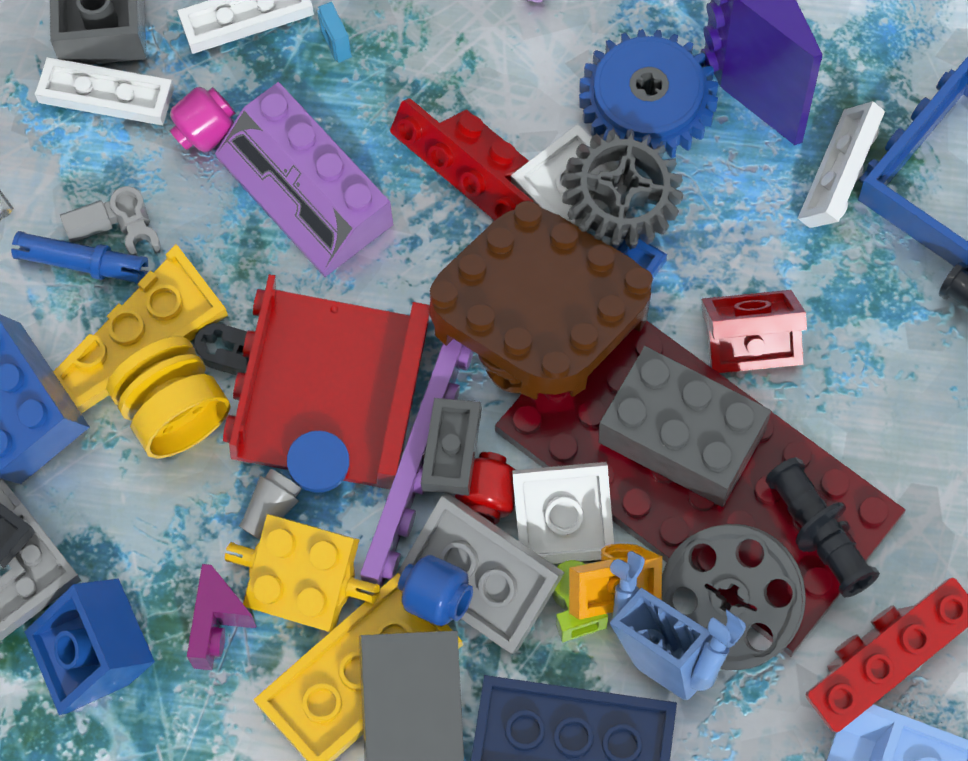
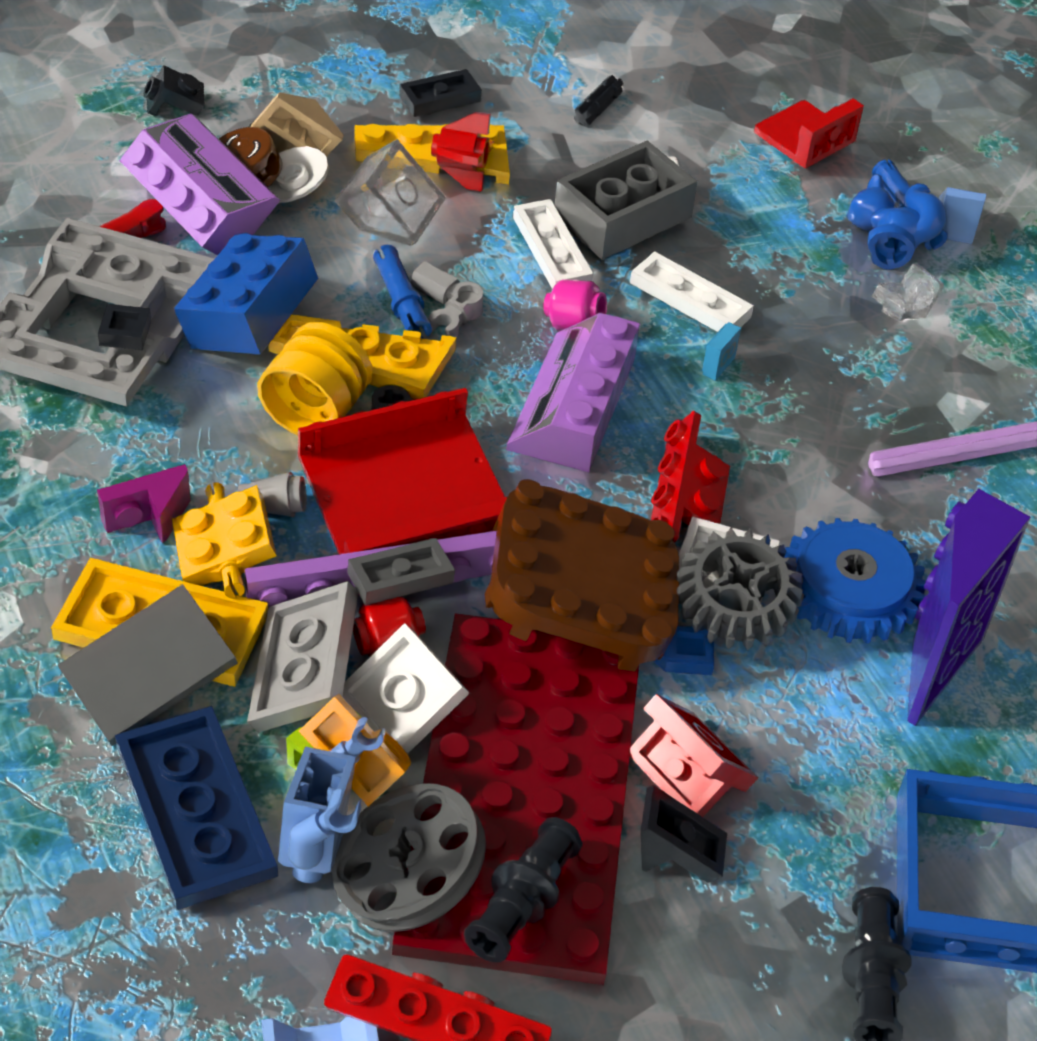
camera: 50 degrees right, 20 degrees down
blue slope [24,578,155,715] -> none
blue piece [287,431,349,493] -> none
blue head [398,555,473,626] -> none
dark grey brick [598,346,771,507] -> none
white plate [797,101,885,228] -> none
none -> black slope [640,785,728,883]

